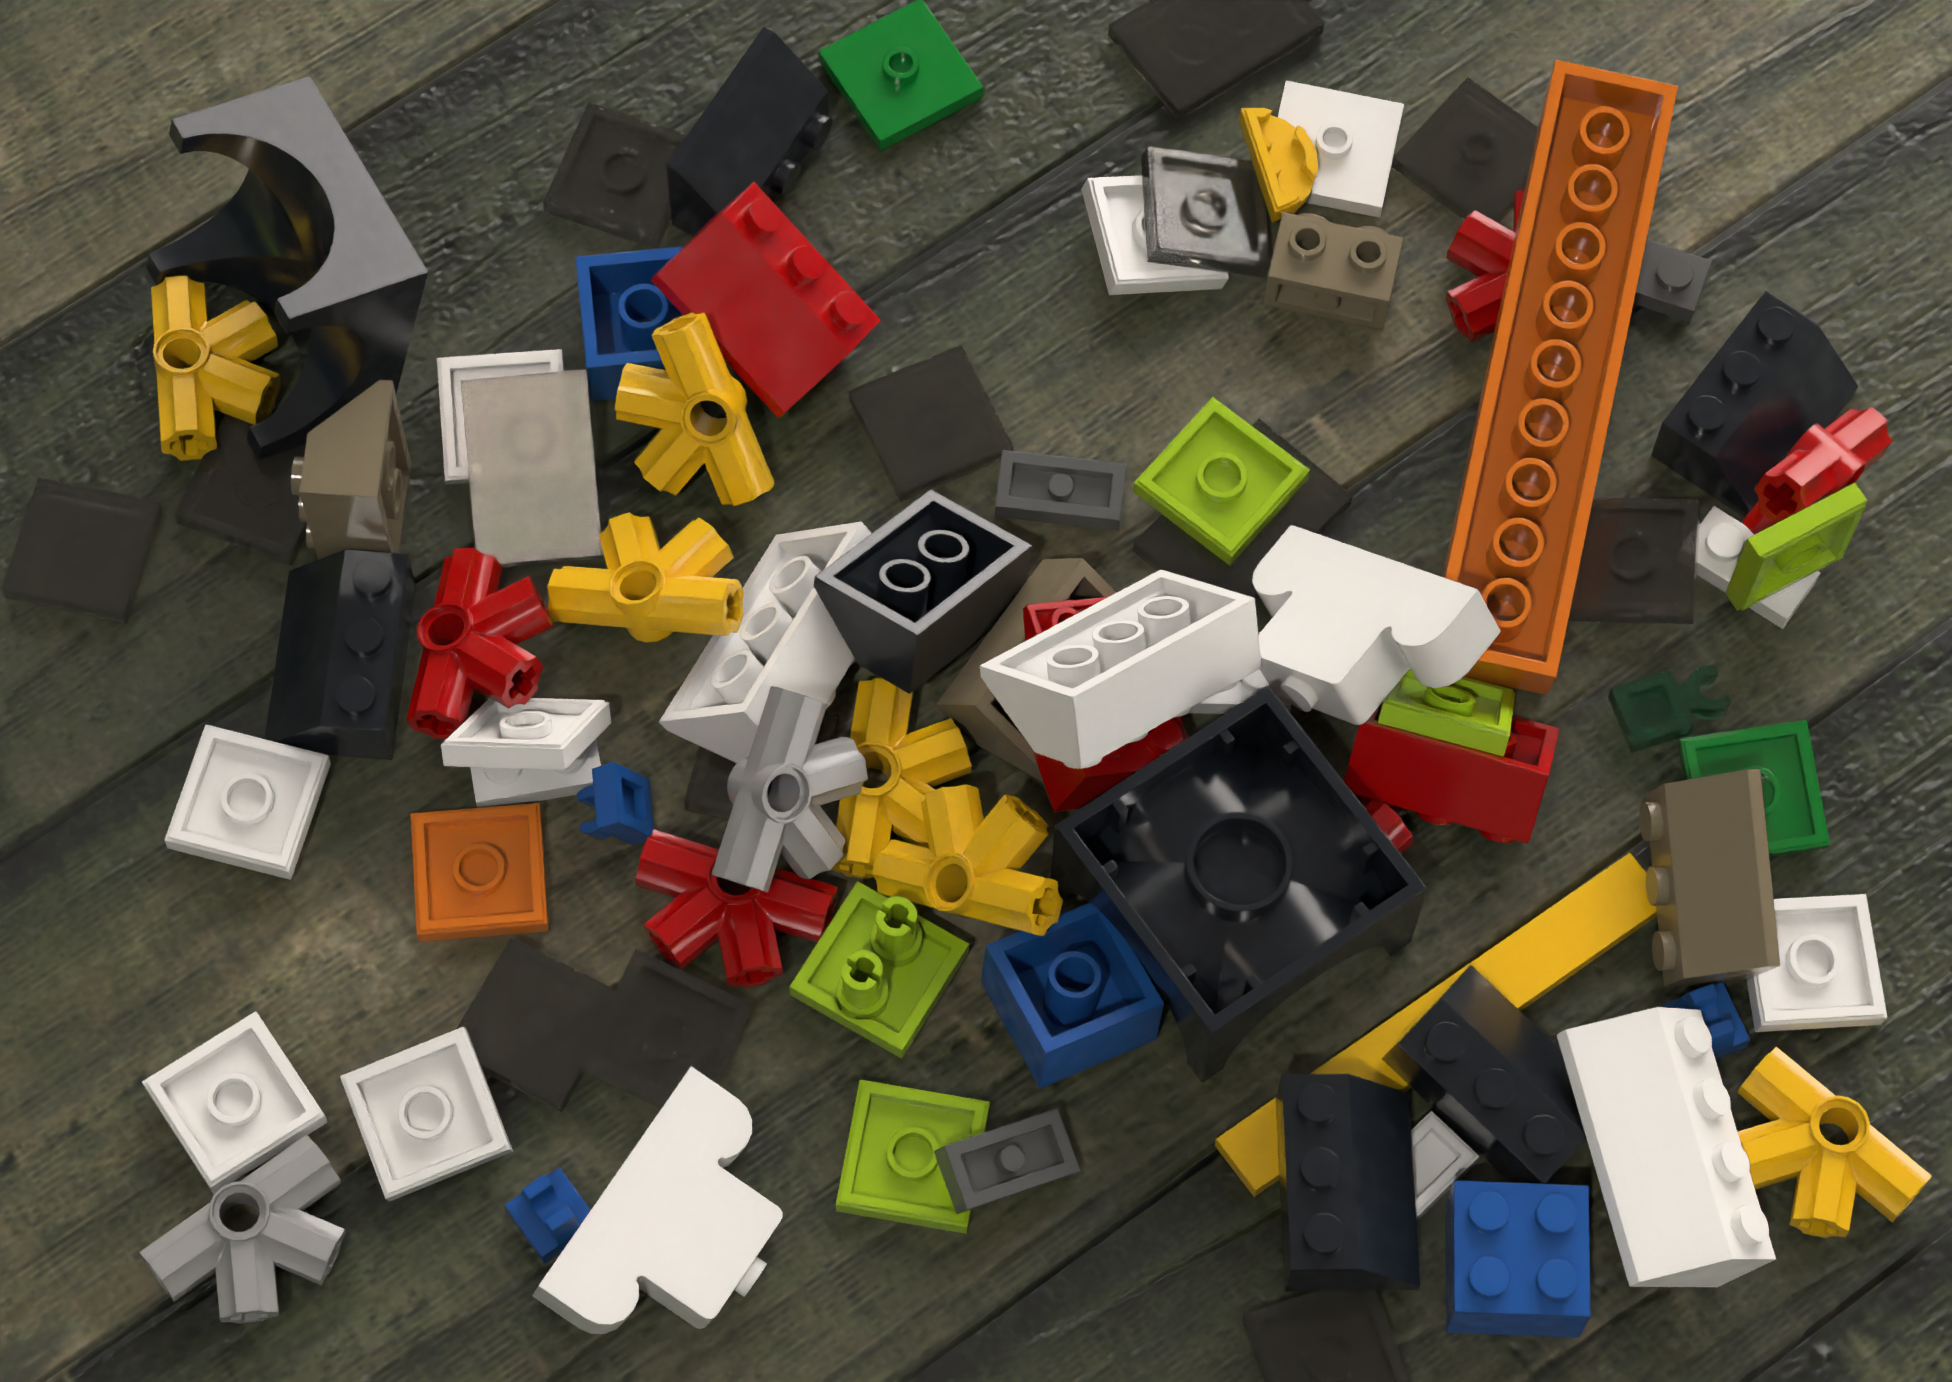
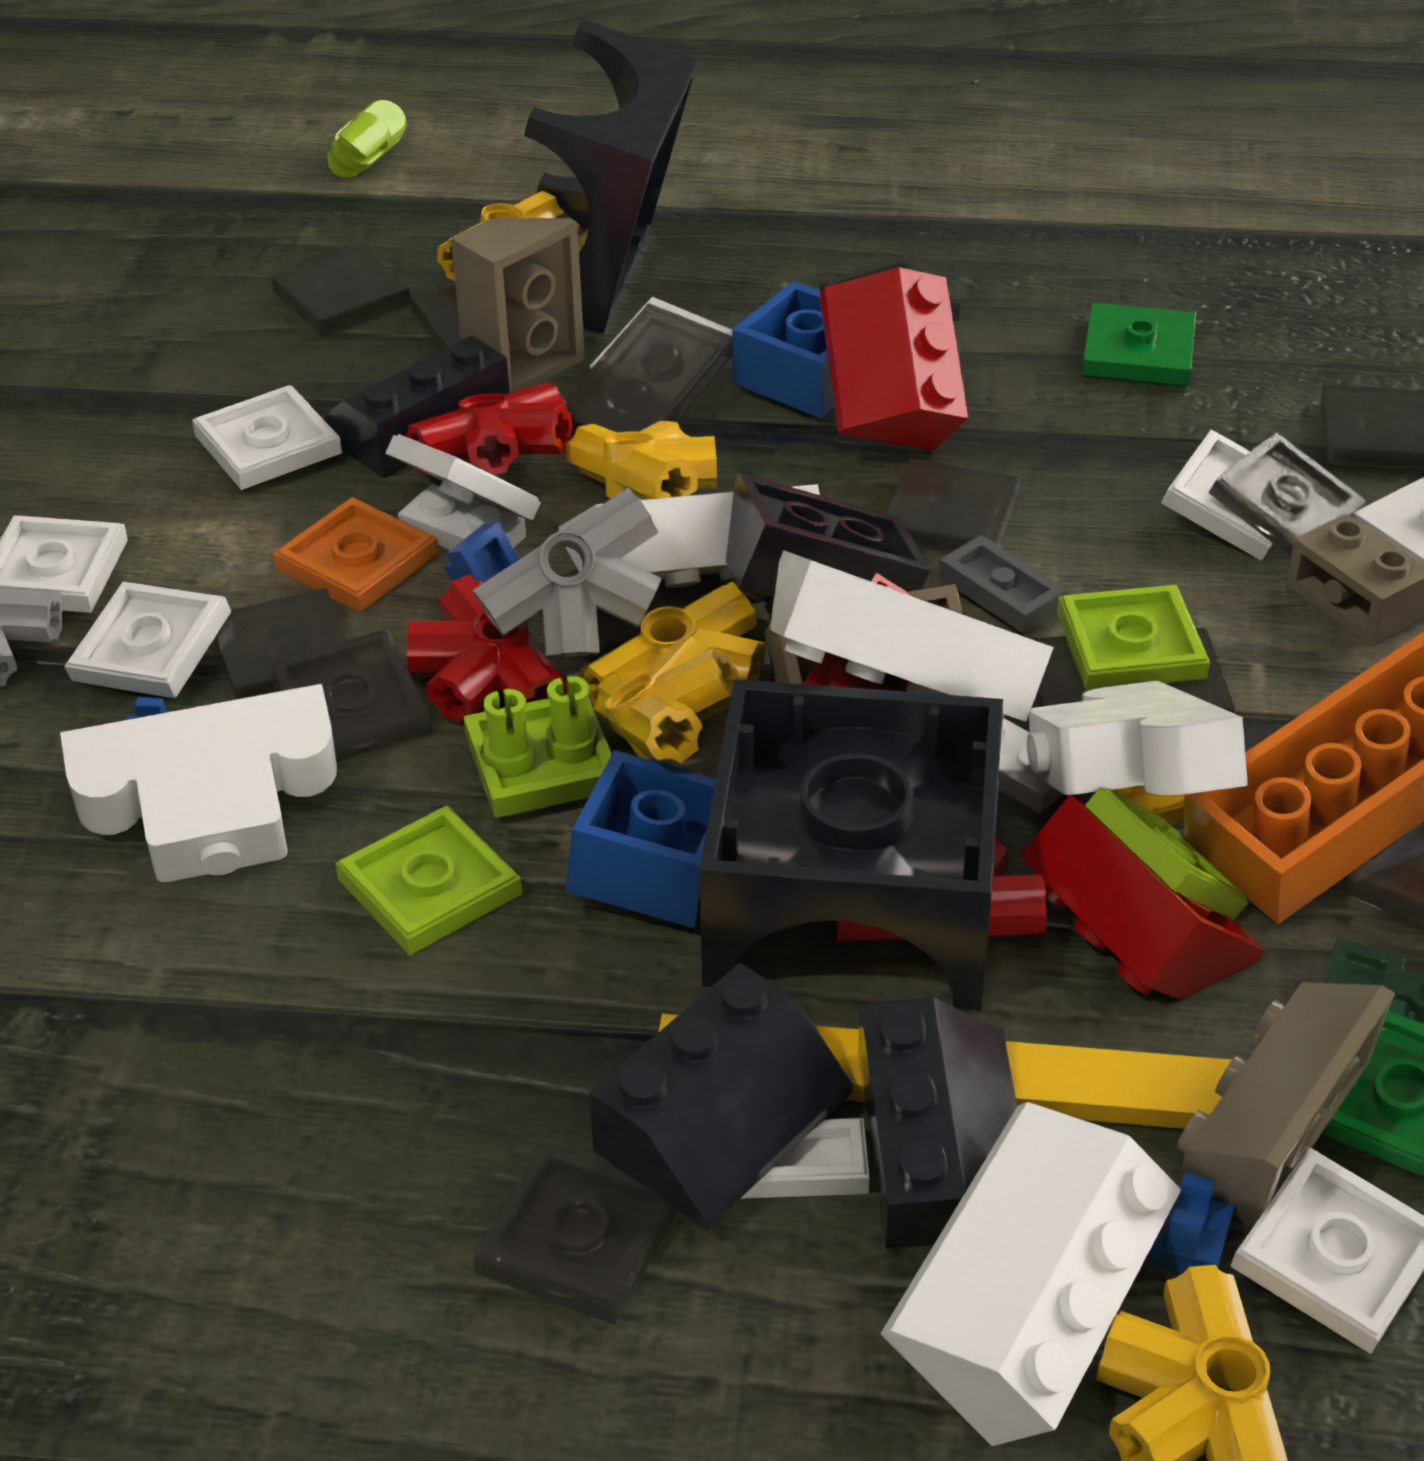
camera: 45 degrees right, 25 degrees down
yellow piece [615,312,775,506] -> none
black slope [666,27,833,237] -> none
dark grey plate [934,1108,1080,1214] -> none
yellow tile [1238,108,1318,223] -> none
blue brick [1445,1180,1591,1338] -> none

